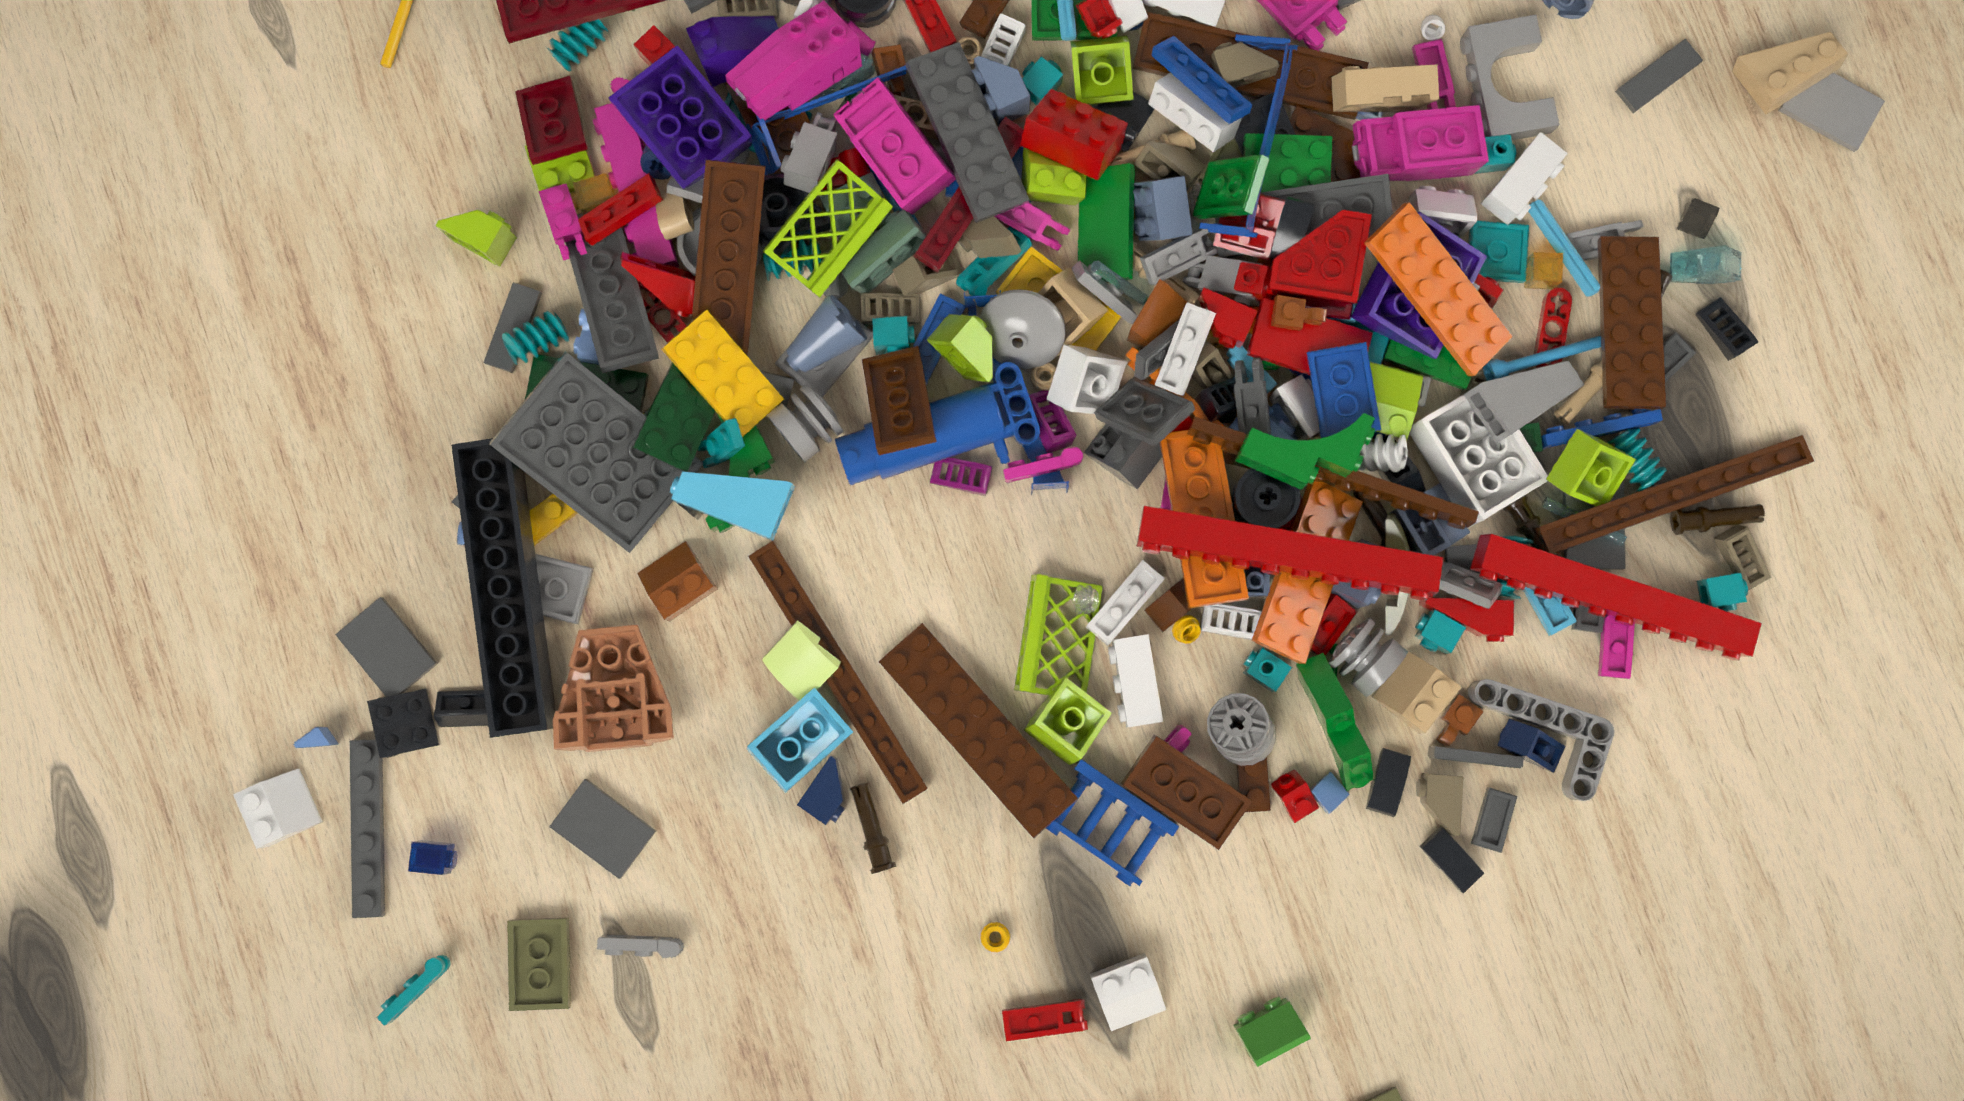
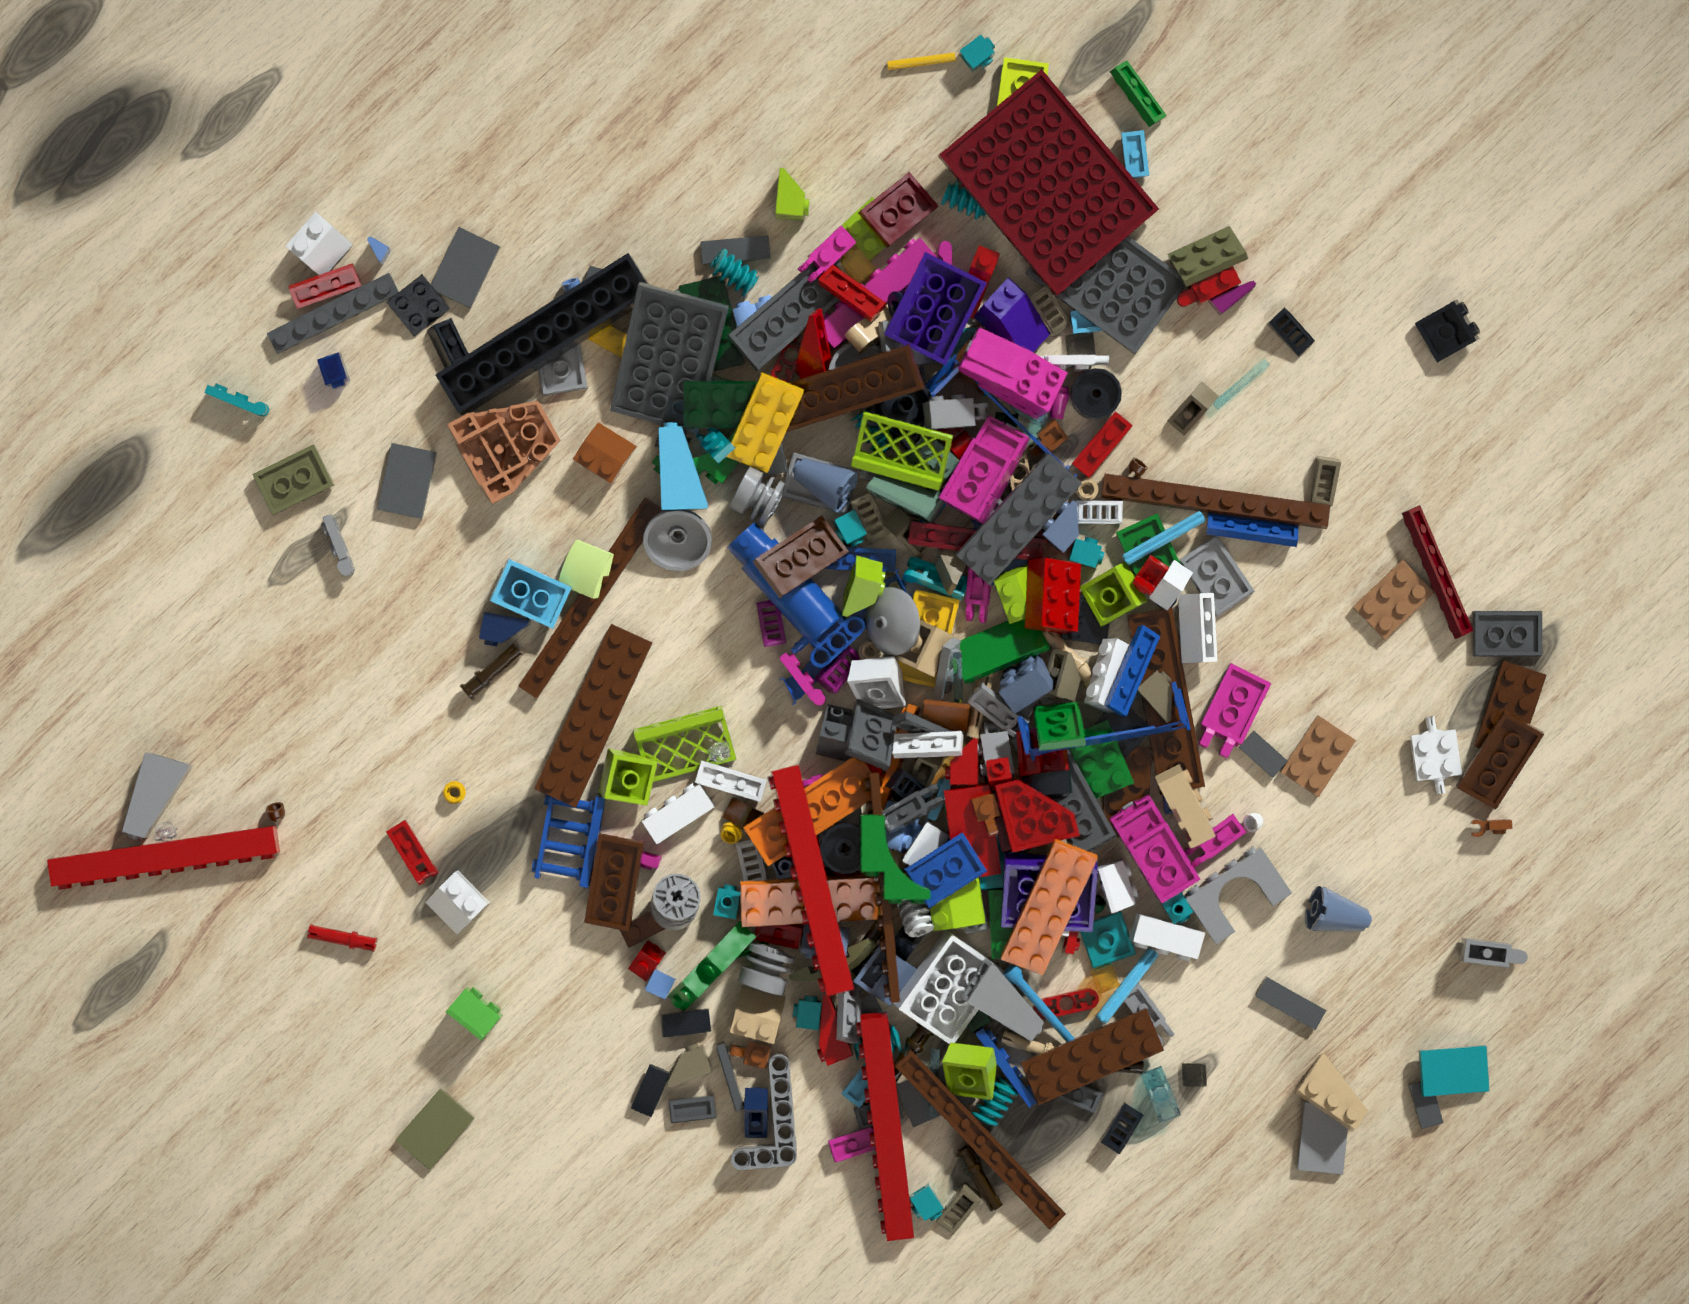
camera: 65 degrees right, 5 degrees up
none -> plate [288,263,361,309]
none -> light grey dish [643,509,712,571]

